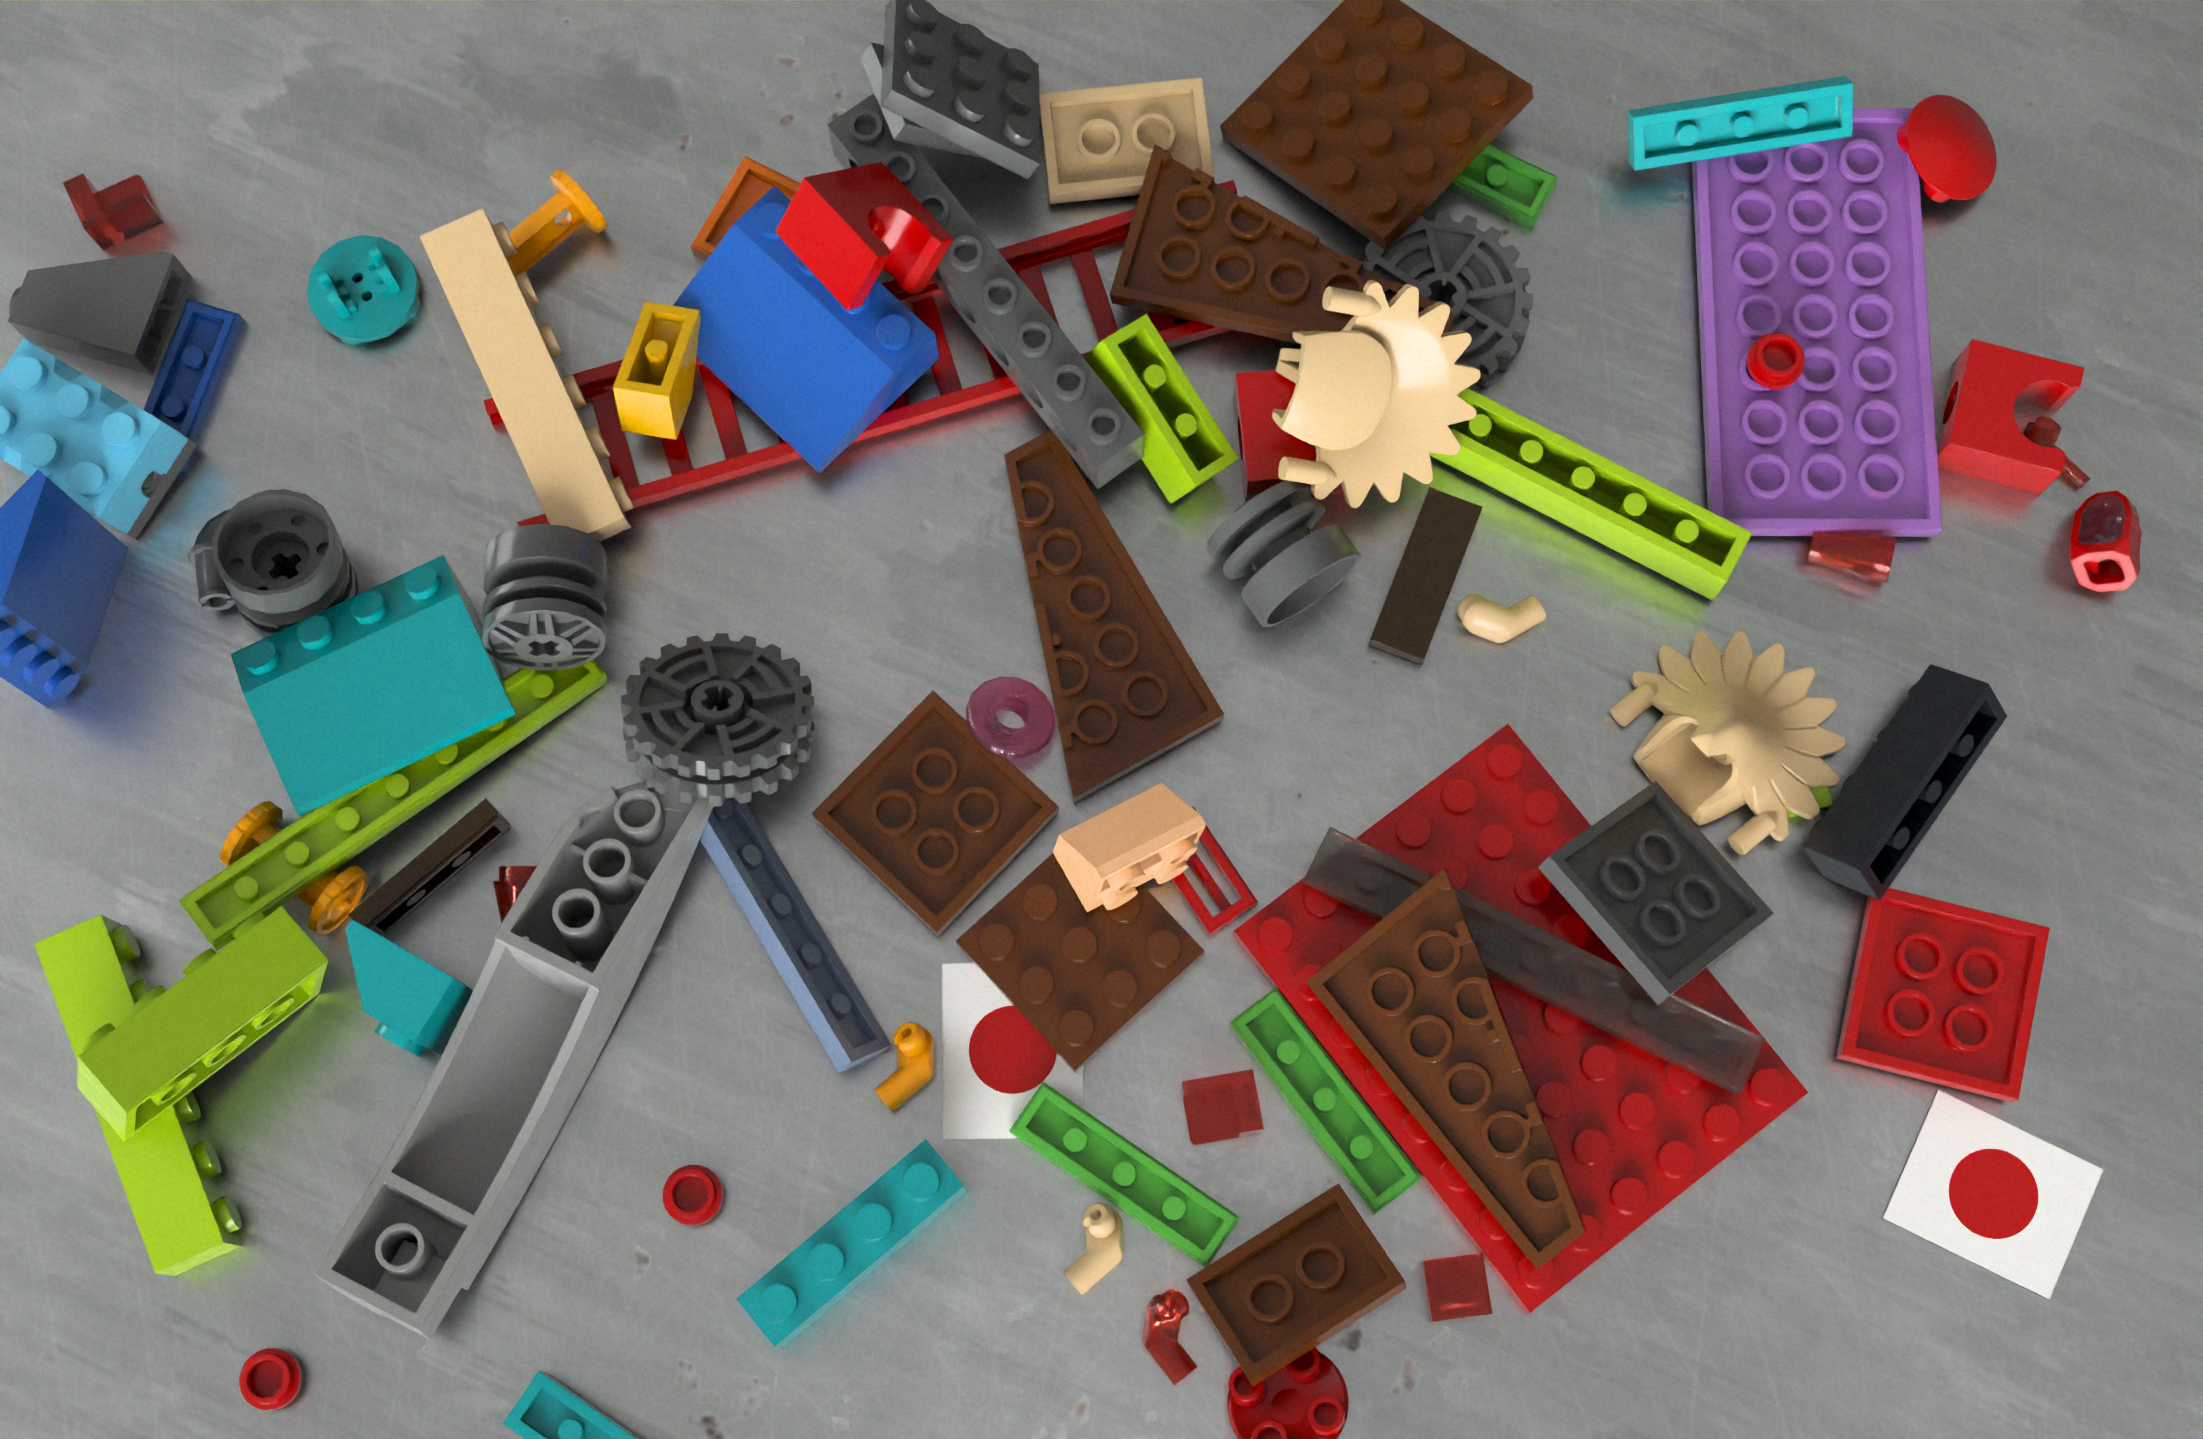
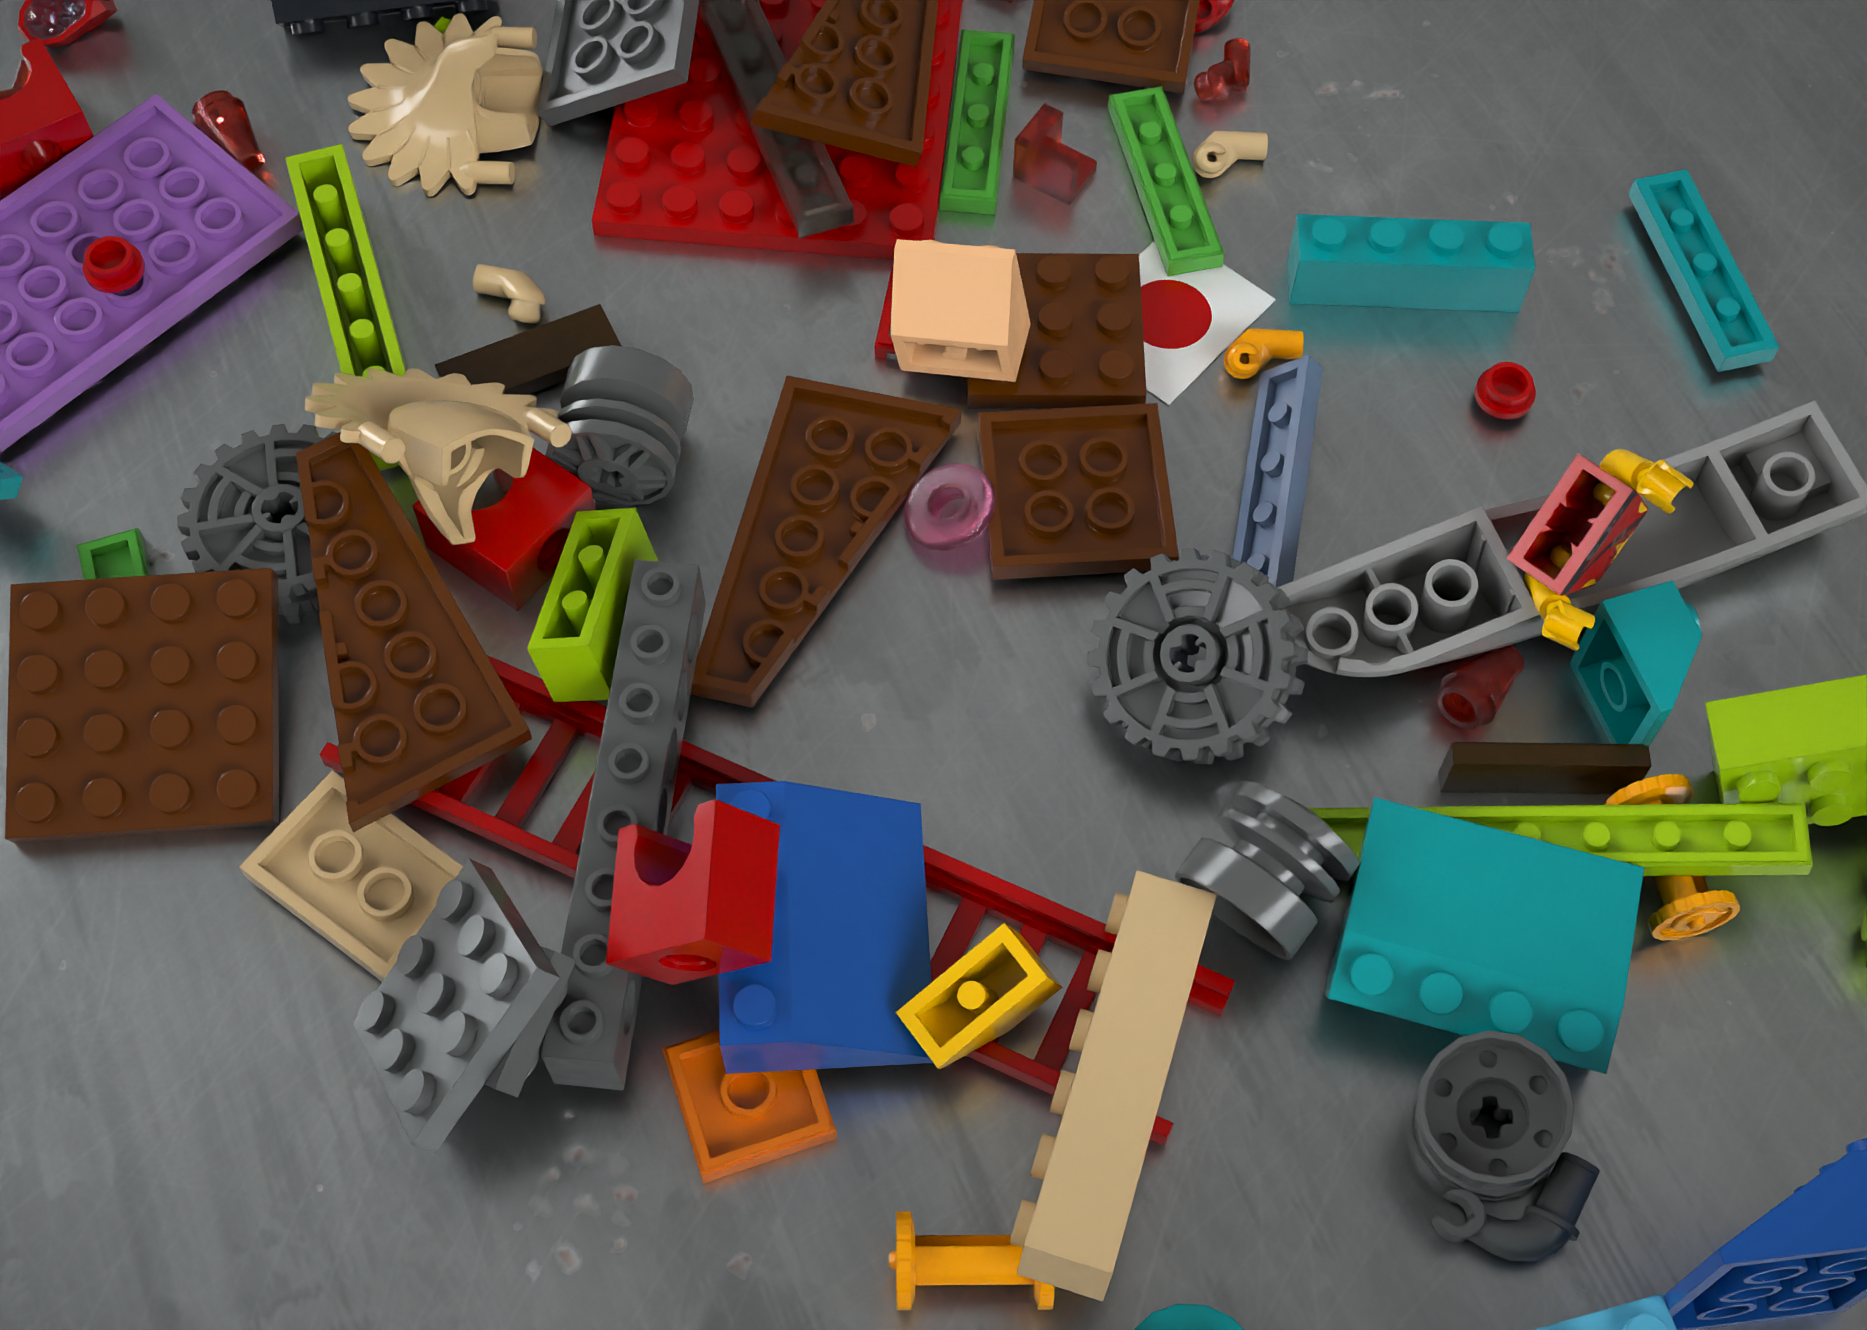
camera: 140 degrees left, 15 degrees down
none -> torso [1506,449,1694,651]

